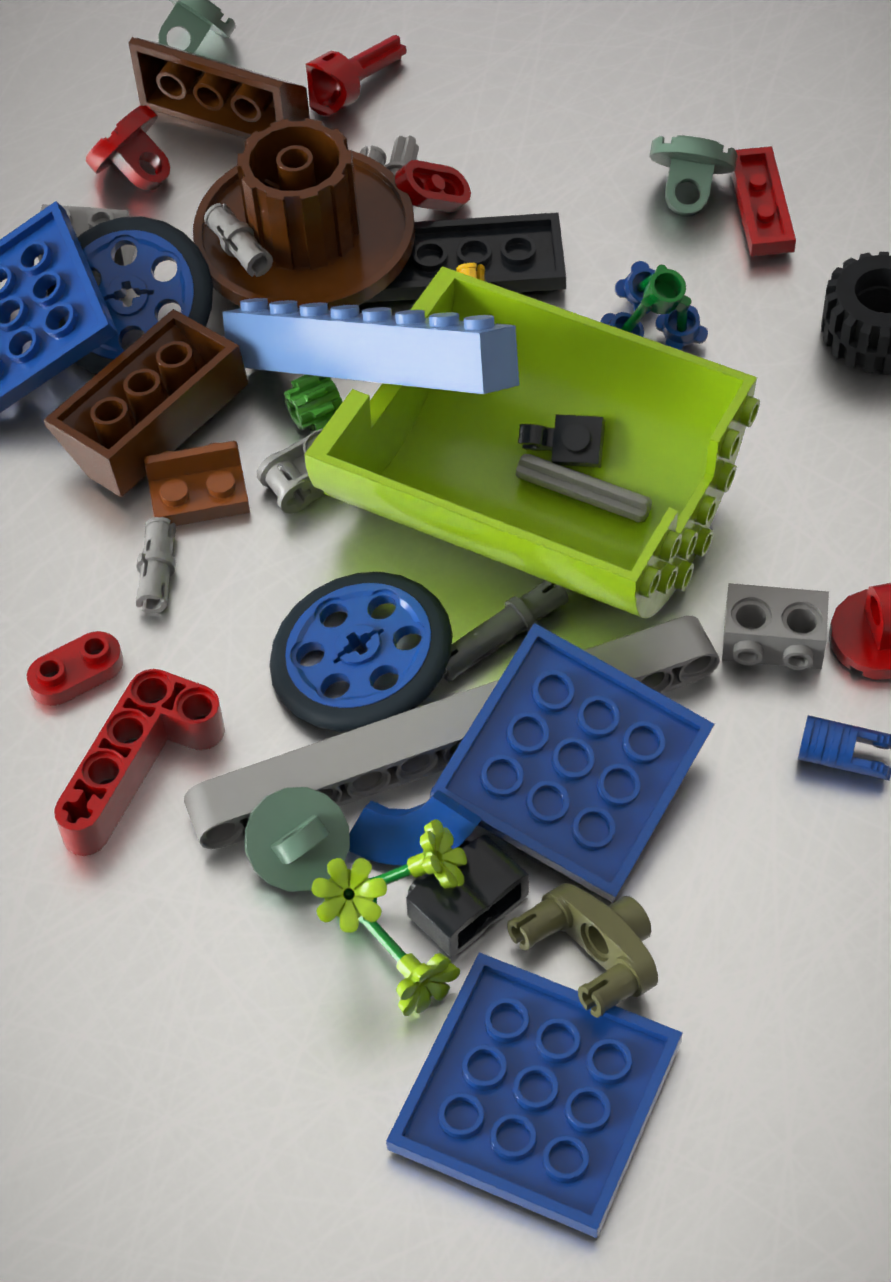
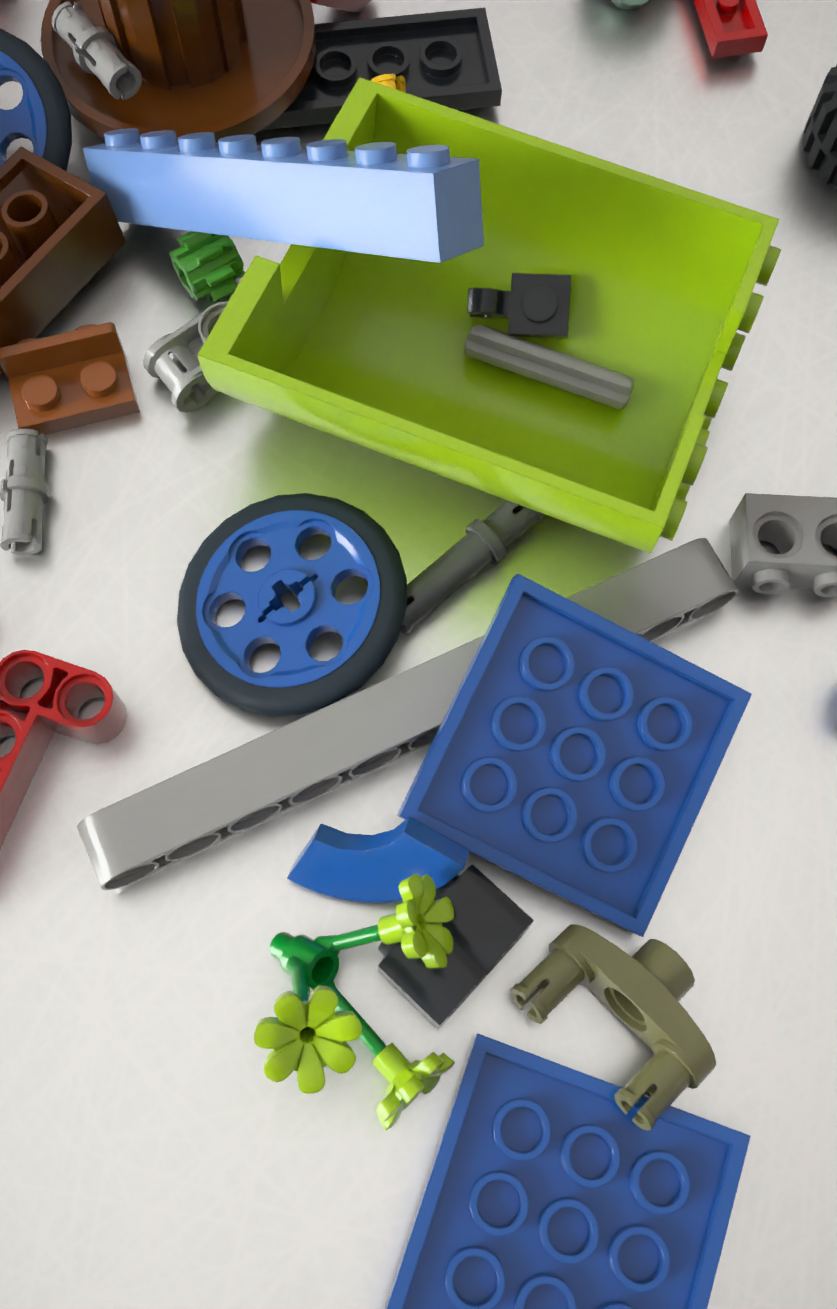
camera: 10 degrees left, 15 degrees up
sand green tile [244,787,350,892] -> none
plant [601,261,708,351] -> none

